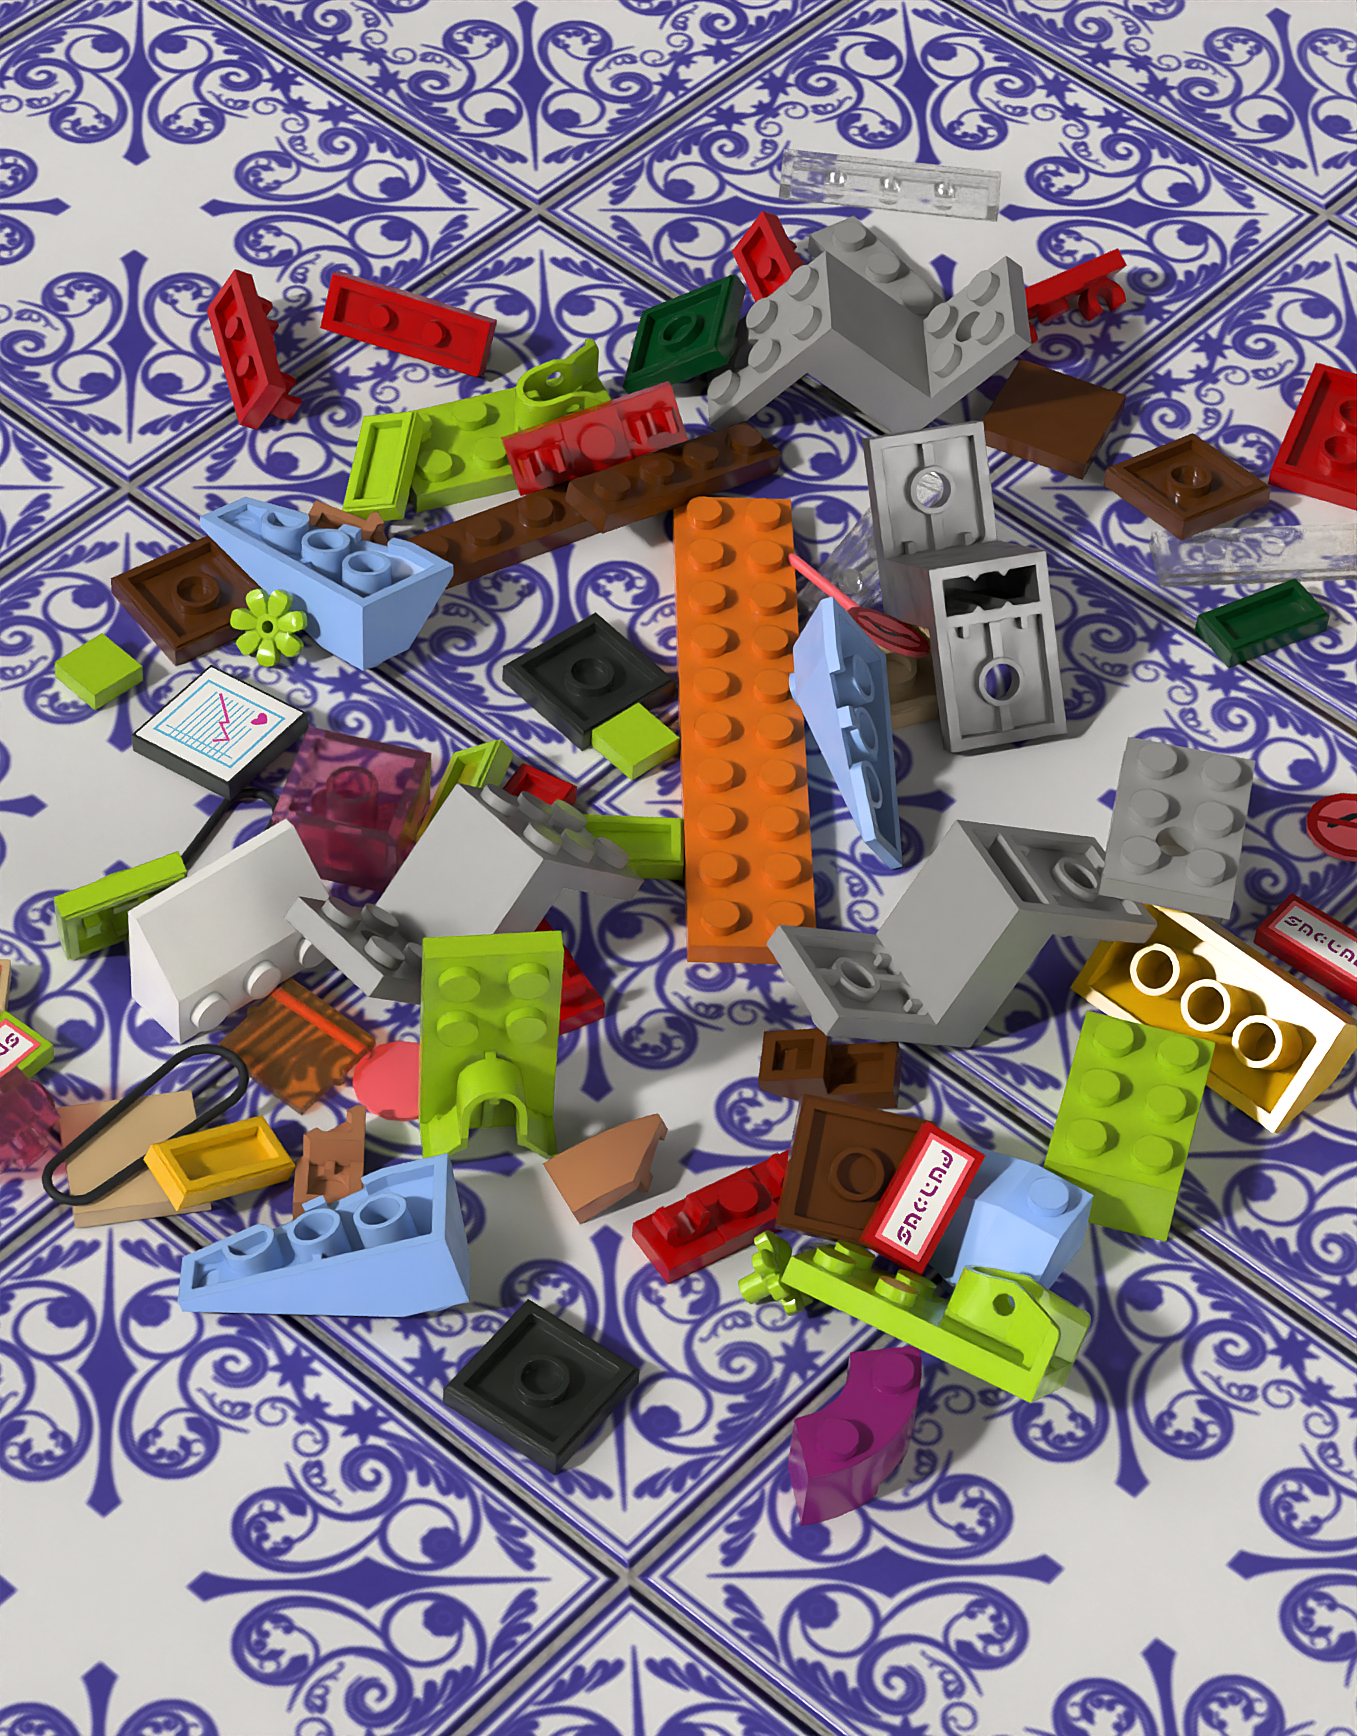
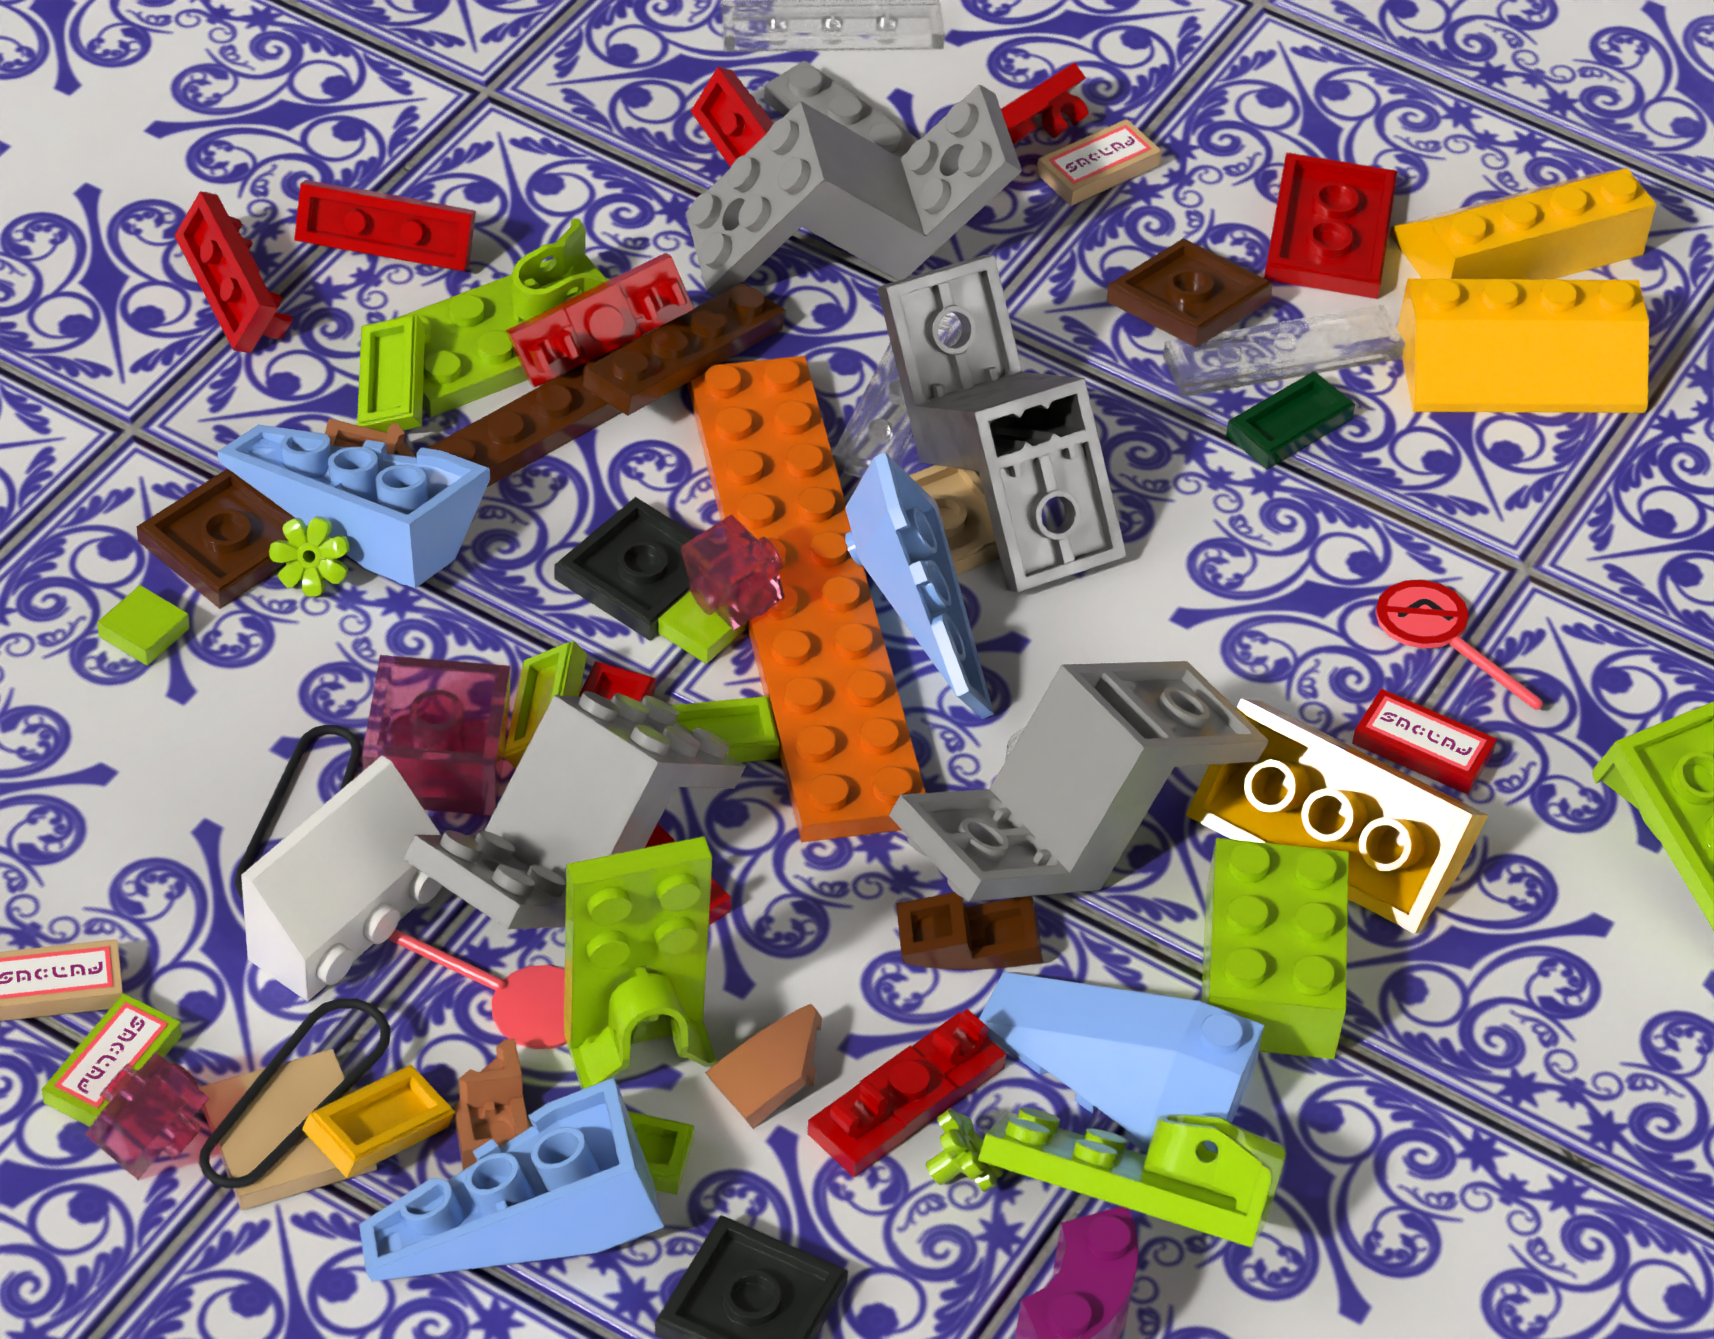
camera: 10 degrees left, 0 degrees up
lime piece [53,851,187,960] -> none
tile [131,665,309,801] -> none
clear orange piece [218,977,376,1116] -> none
dark green tile [622,274,746,394] -> none
reddish brown tile [774,1093,936,1250] -> none
coral piece [787,553,930,658] -> none
tile [858,1121,986,1275] -> none
reddish brown tile [982,358,1126,480] -> none
light grey bracket [1098,737,1256,926] -> none
none -> lime tile [628,1111,695,1195]
none -> clear pink brick [680,514,785,631]
none -> tile [1036,119,1162,206]

